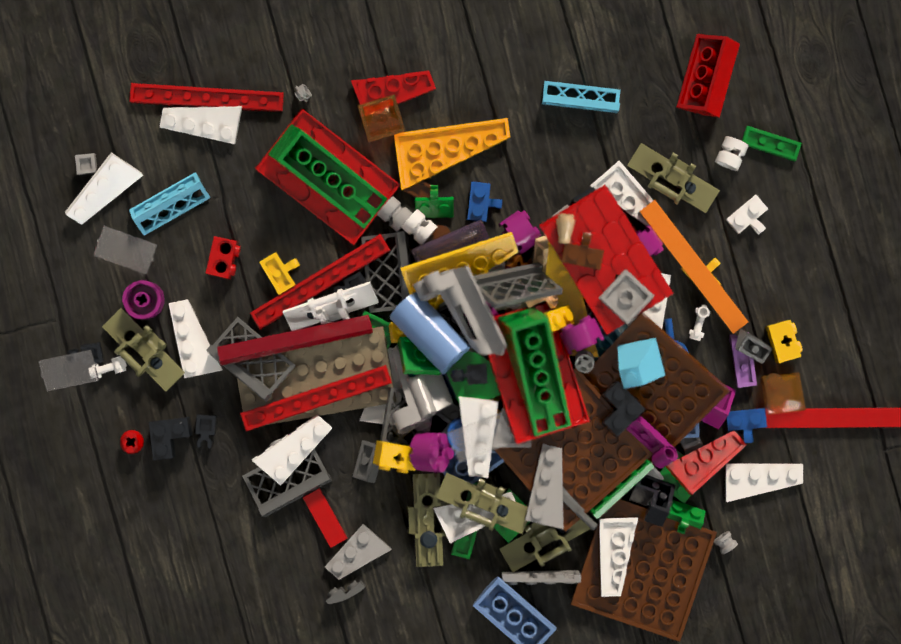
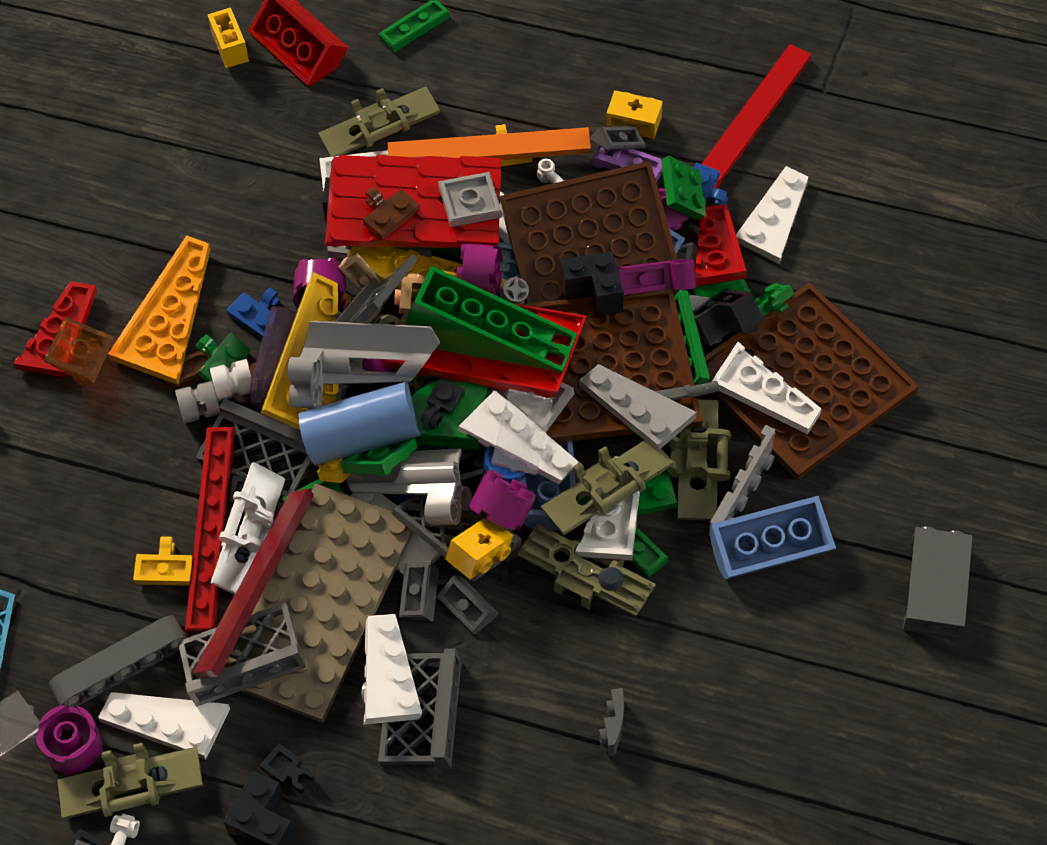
camera: 55 degrees left, 30 degrees down
red brick [206,236,241,279] -> none
red tile [240,365,392,431] -> none
piece [255,108,401,245] -> none
red tile [303,488,348,548] -> none
light grey wing [325,524,392,580] -> none
medium azure fence [542,81,620,113] -> none
tan cone [556,214,575,243] -> none
medium azure slope [618,338,665,389] -> none
light grey wheel [714,531,738,555] -> none
white wheel [715,136,748,171] -> none
white plate [726,195,768,235] -> none
clear orange slope [761,372,806,415] -> none
none -> dark grey beam [49,615,187,708]
none -> yellow brick [207,8,249,68]
none -> dark grey slope [399,562,439,622]
none -> green plate [661,156,706,220]

